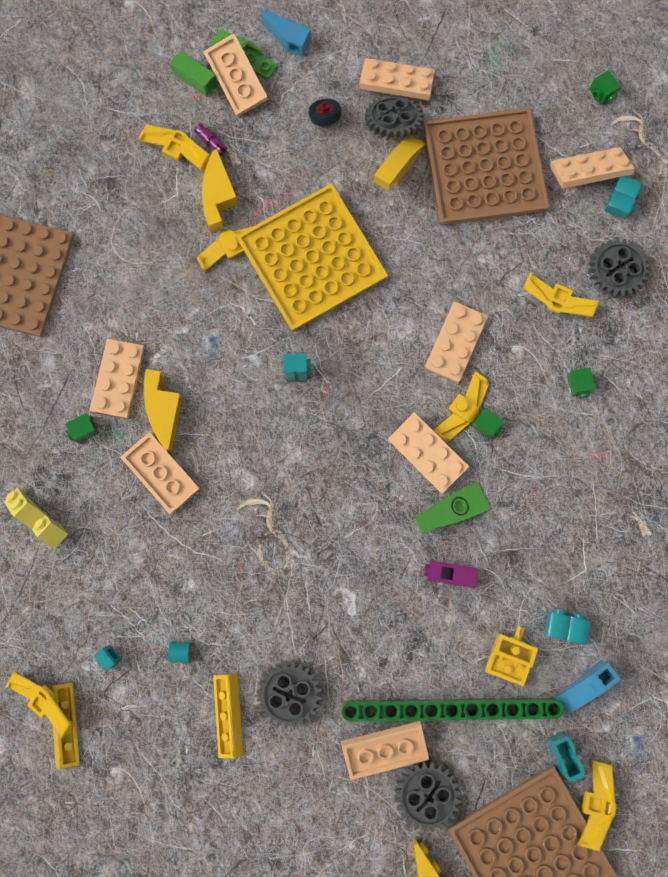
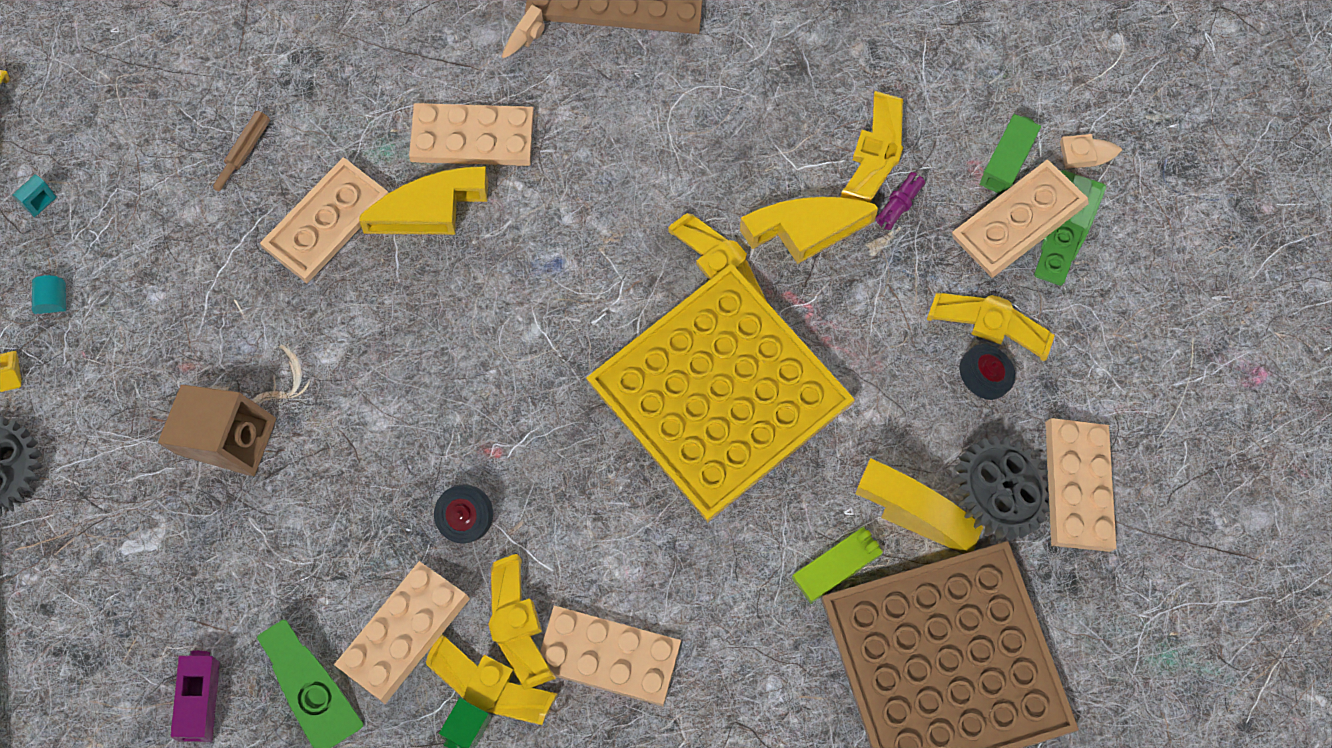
camera: 80 degrees right, 10 degrees down
light yellow arch [4,487,68,549] -> none
green brick [65,413,99,443] -> none
dark azure slope [261,10,311,57] -> none
teal brick [283,353,312,382] -> none
none -> medium nougat slope [158,384,277,476]
none -> medium nougat axle [213,111,271,191]
none -> black wheel [434,484,493,544]
none -> yellow plate [488,554,556,690]
none -> light nougat plate [501,5,545,58]
none -> lime hinge [792,526,883,604]
none -> yellow plate [927,292,1055,361]
none -> light nougat plate [1060,134,1122,169]

